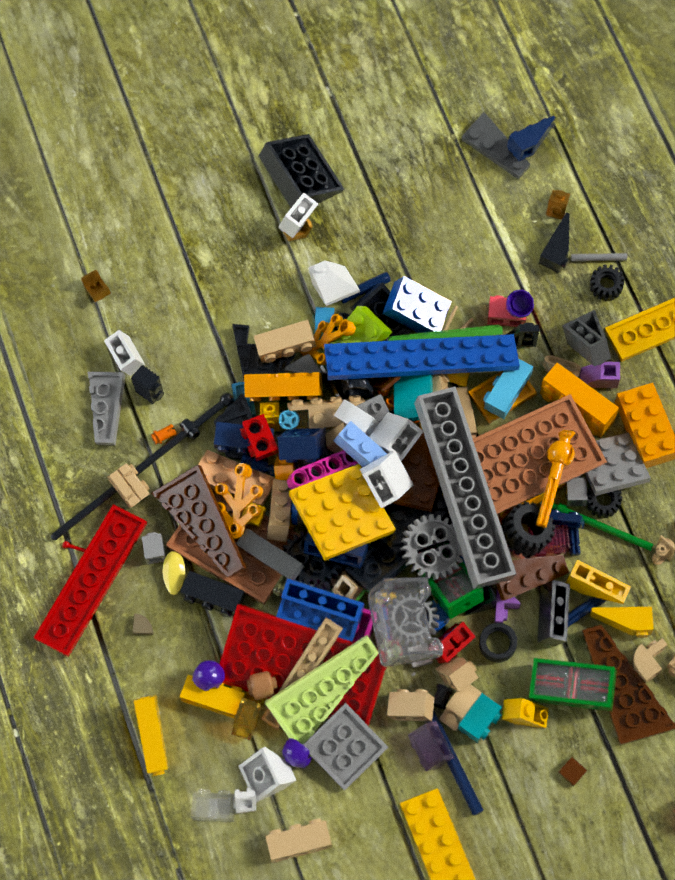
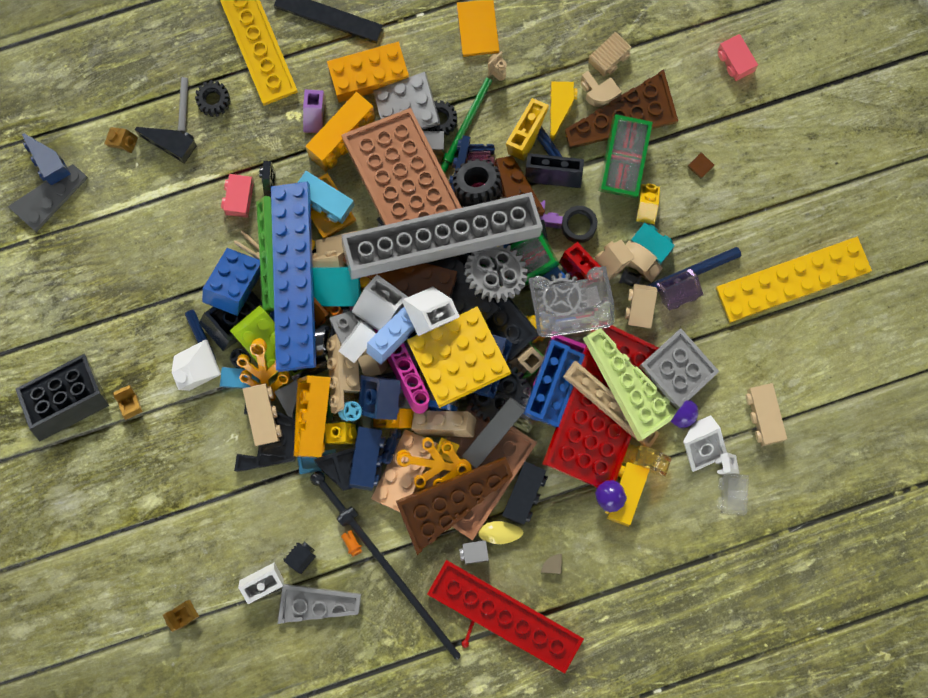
camera: 90 degrees left, 10 degrees up
tan brick [107,463,150,508] -> none
yellow slope [134,695,169,776] -> none
red brick [240,414,278,461] -> none
medium nougat head [247,671,277,700] -> none
white slope [278,193,318,238] -> none
dark purple hair [506,290,534,318] -> none
light orange piece [536,430,575,528] -> none
tan plate [543,355,581,377] -> none
dark grey wedge [562,310,611,367] -> none

